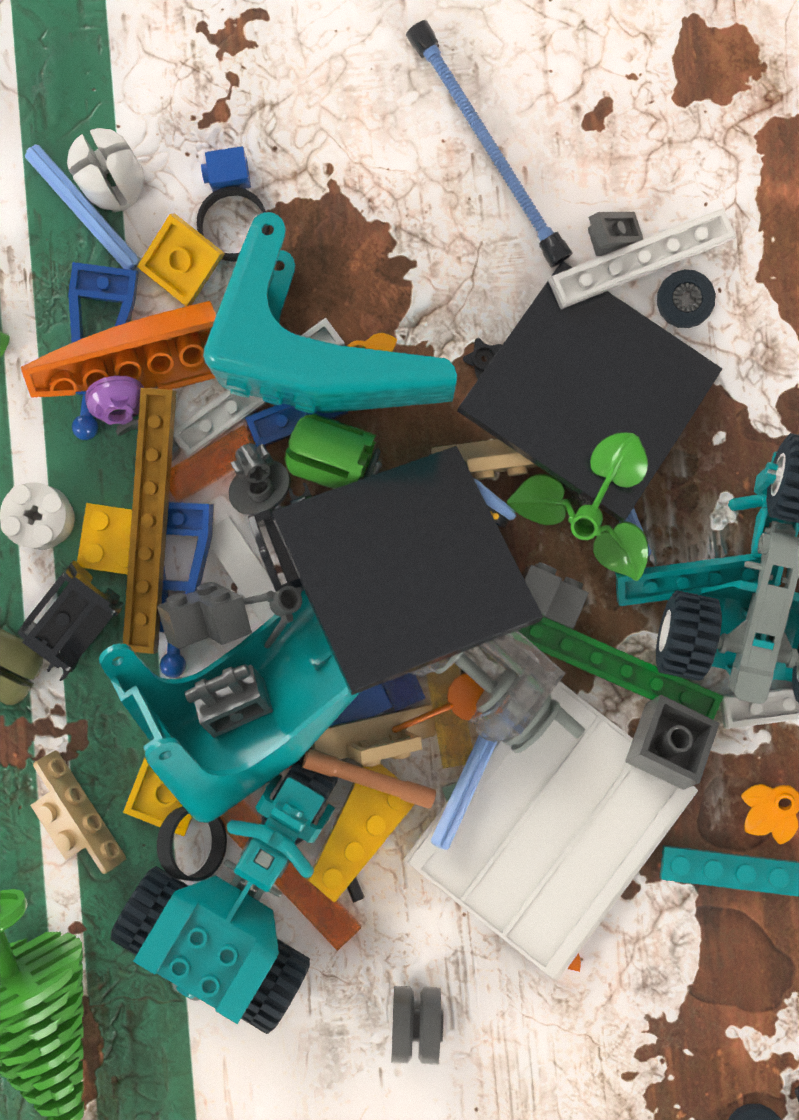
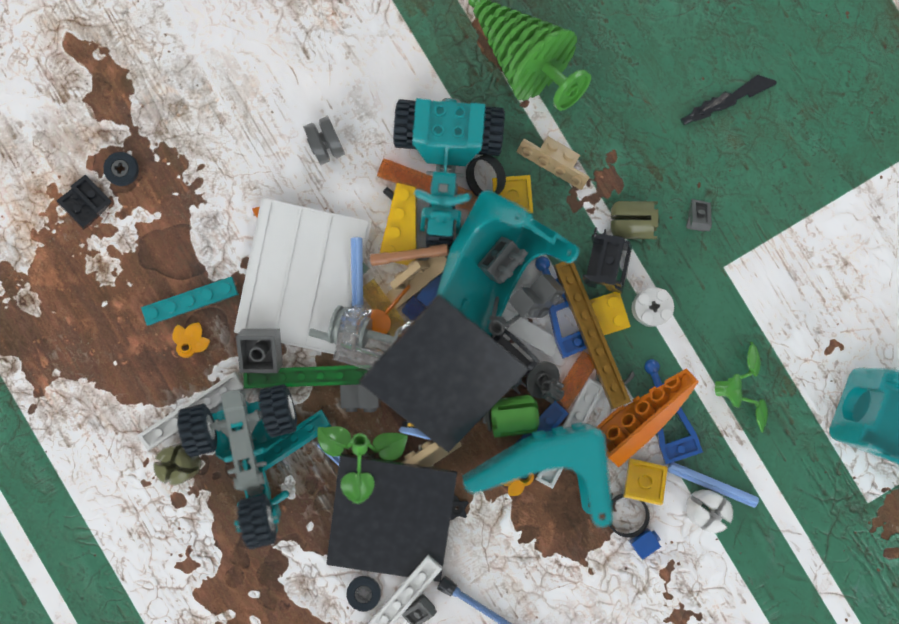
camera: 150 degrees right, 0 degrees up
medium lavender piece [85,376,144,425] -> none

